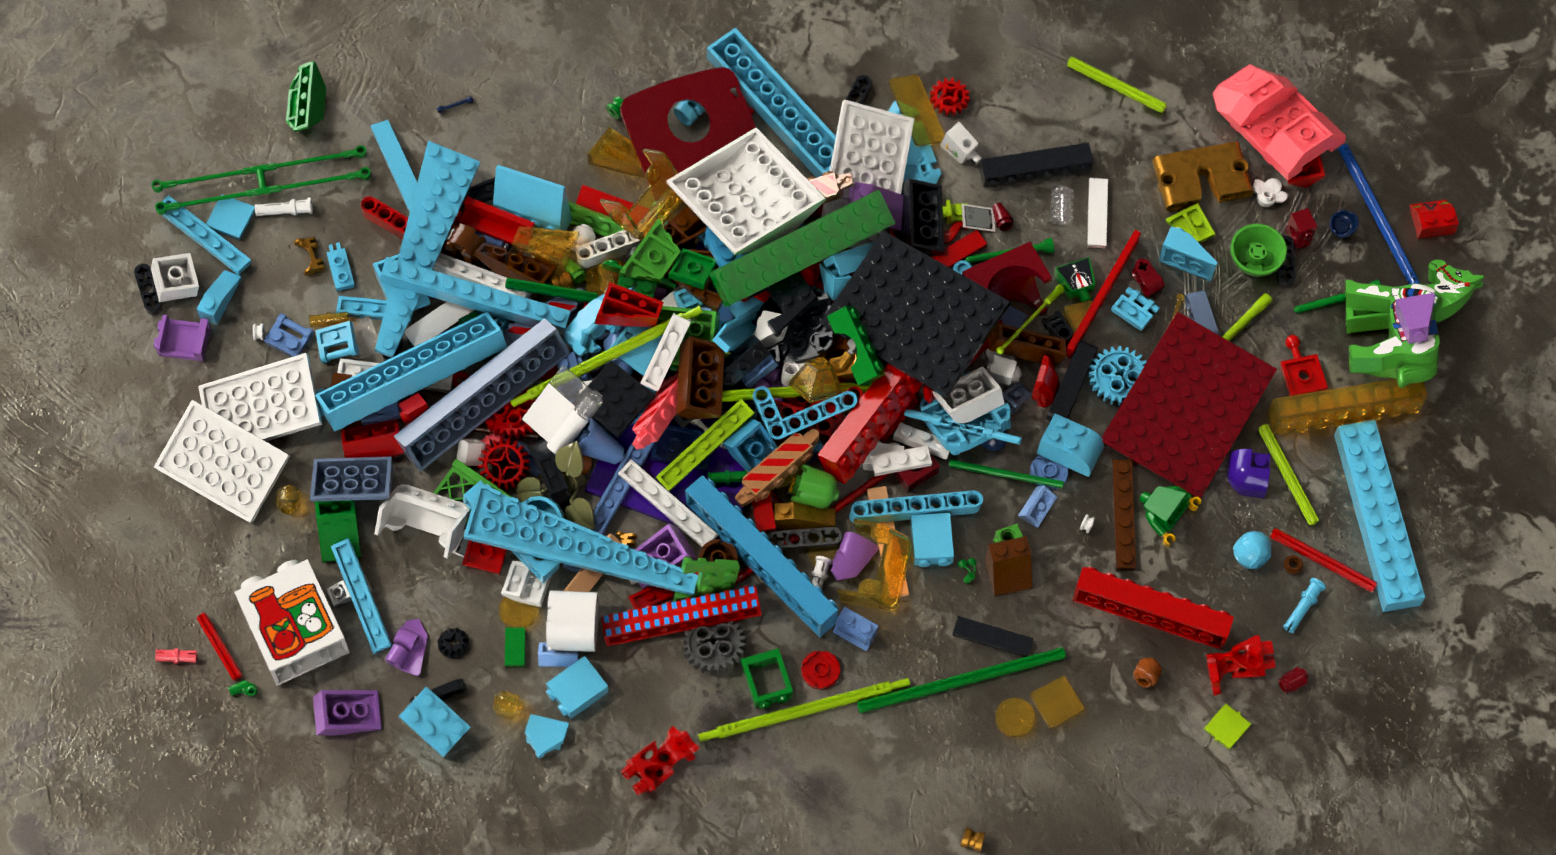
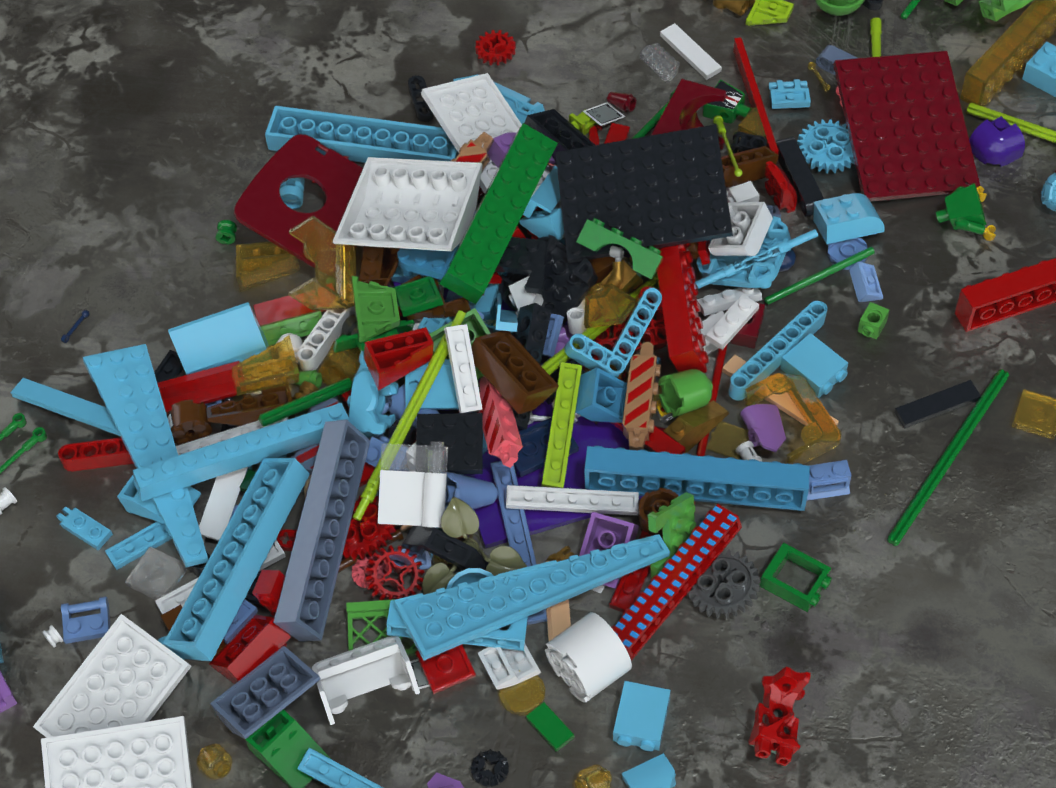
camera: 35 degrees left, 10 degrees down
pearl gold piece [294,237,326,276] -> none
clear yellow pin [309,312,349,327] -> none
medium azure plate [315,321,359,364] -> none
white panel [456,438,485,466] -> none
light blue slope [538,643,578,667] -> none
lime axle [698,678,910,742] -> none
green pin [708,470,747,485] -> none
dark grey beam [768,527,842,550] -> none
red tile [801,651,840,690] -> none
clear yellow piece [888,75,944,147] -> none
white torso [940,122,982,166] -> none
green piece [957,558,977,584] -> none
black brick [979,142,1094,188] -> none
reddish brown slope [985,536,1032,596] -> none
clear yellow tile [995,698,1035,737] -> none
white bush [1079,514,1096,533] -> none
reddish brown plate [1112,459,1136,571] -> none
dark red piece [1132,259,1165,297] -> none
medium azure slope [1159,226,1217,282] -> none
red plate [1279,335,1328,398] -> none

